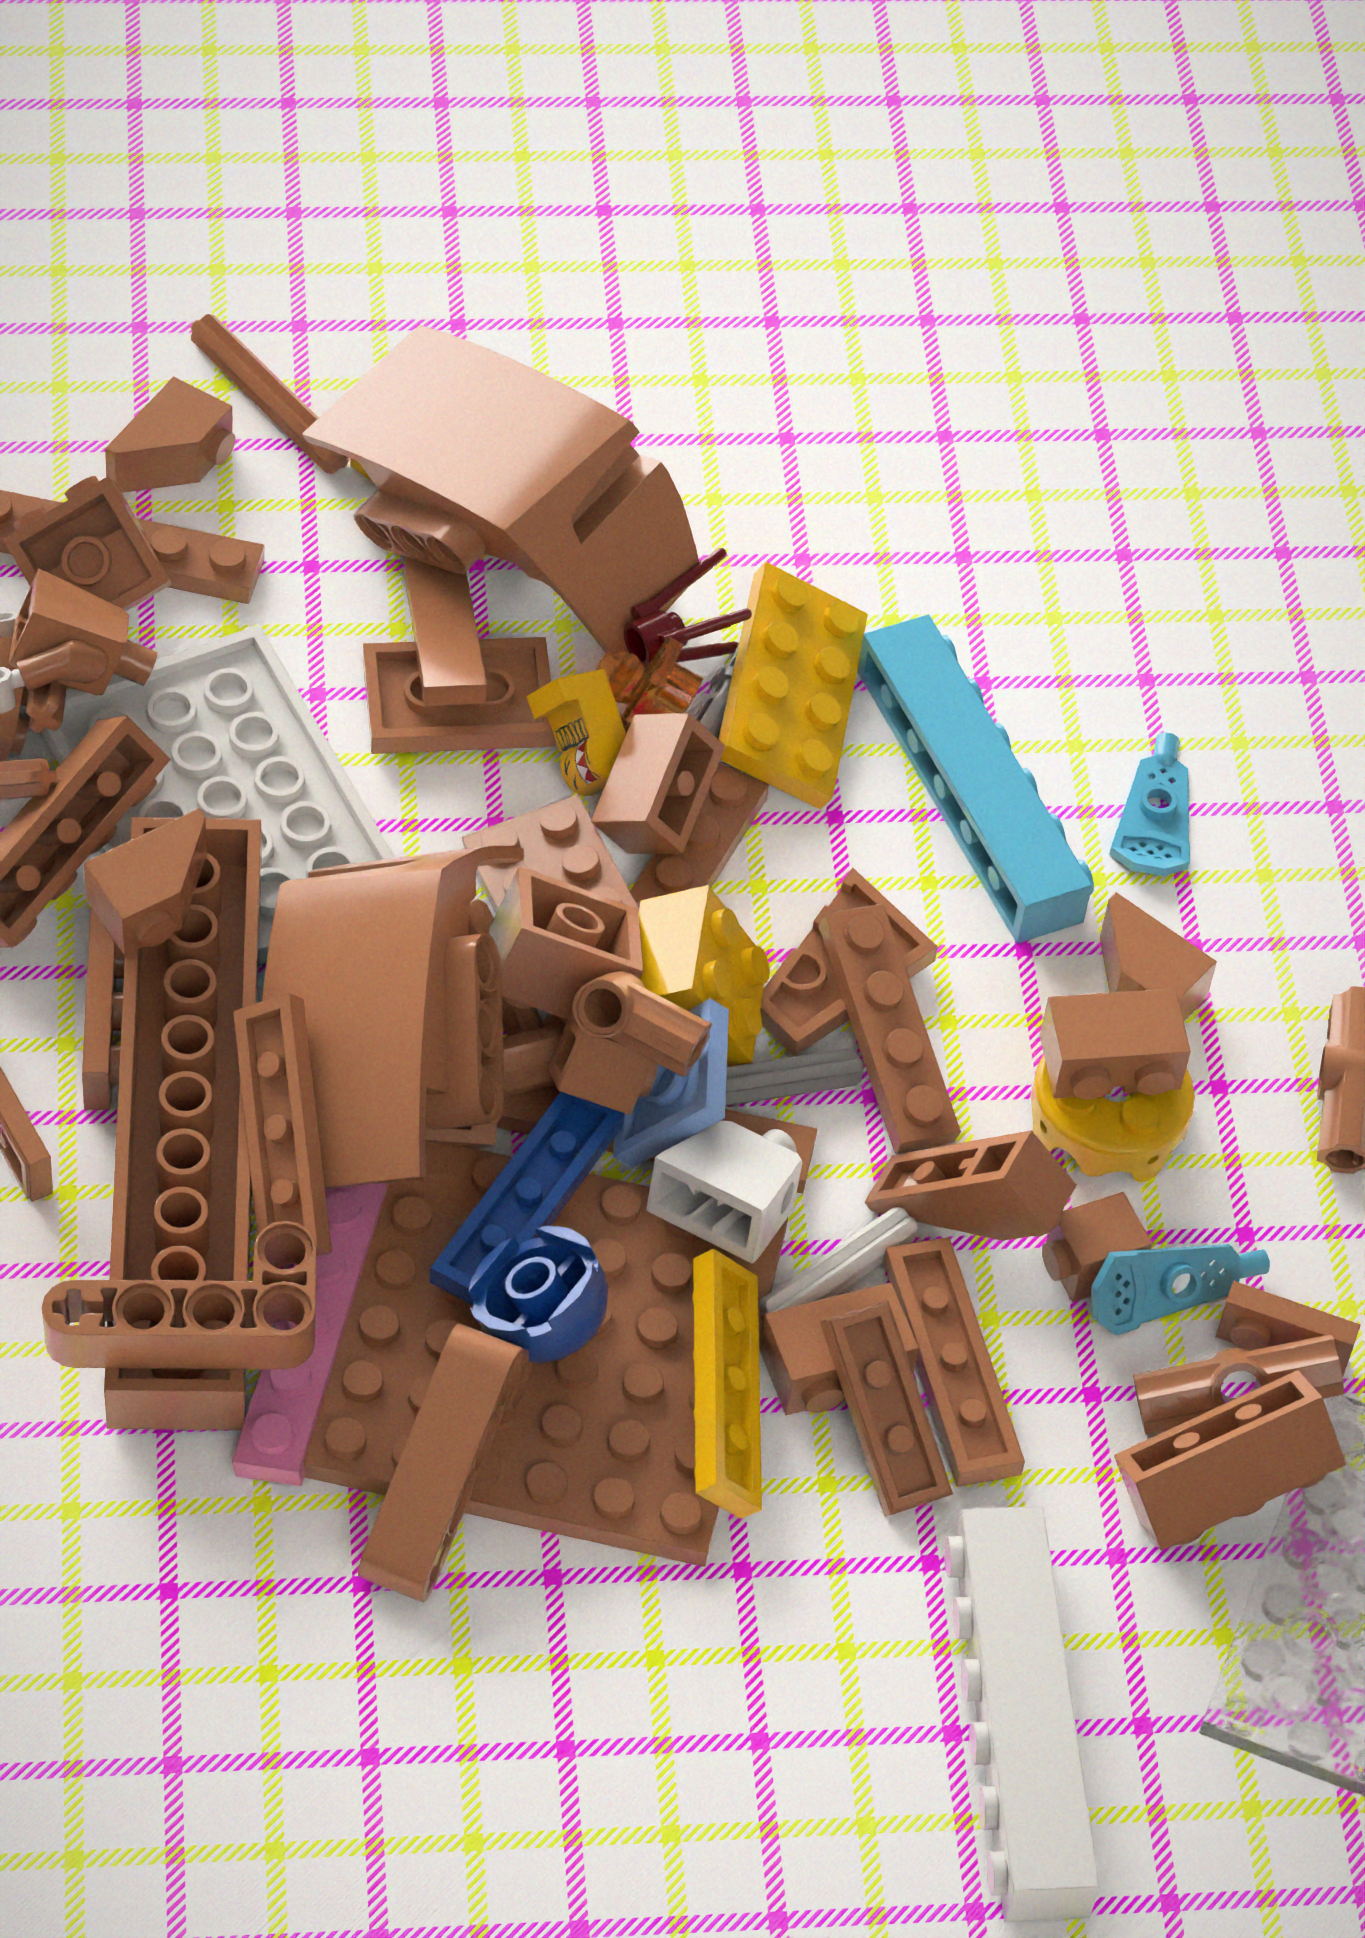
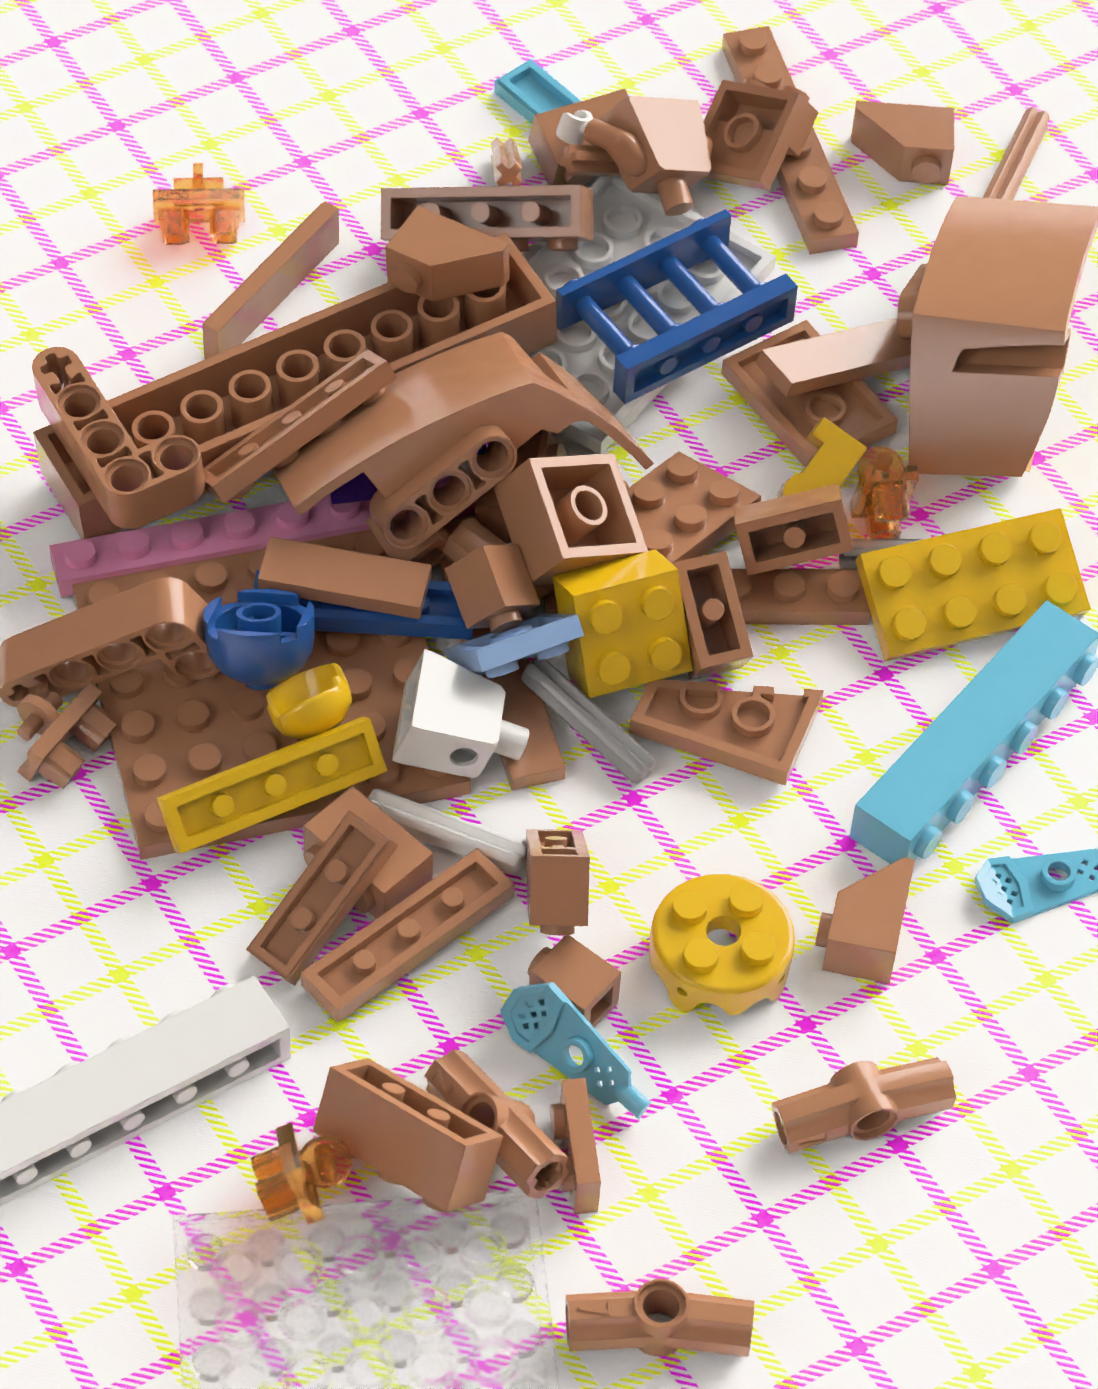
camera: 65 degrees right, 0 degrees up
nougat piece [572,971,712,1077] -> none
dark red plant [624,548,752,671] -> none
nougat plate [818,903,961,1154] -> none
nougat piece [1040,988,1191,1100] -> none
none -> nougat hips [17,682,117,789]
none -> clear orange hips [250,1122,352,1225]
none -> nougat tile [257,536,432,619]
none -> yellow hair [266,663,352,739]
none -> blue fence [556,209,798,404]
none -> nougat brick [672,551,754,680]

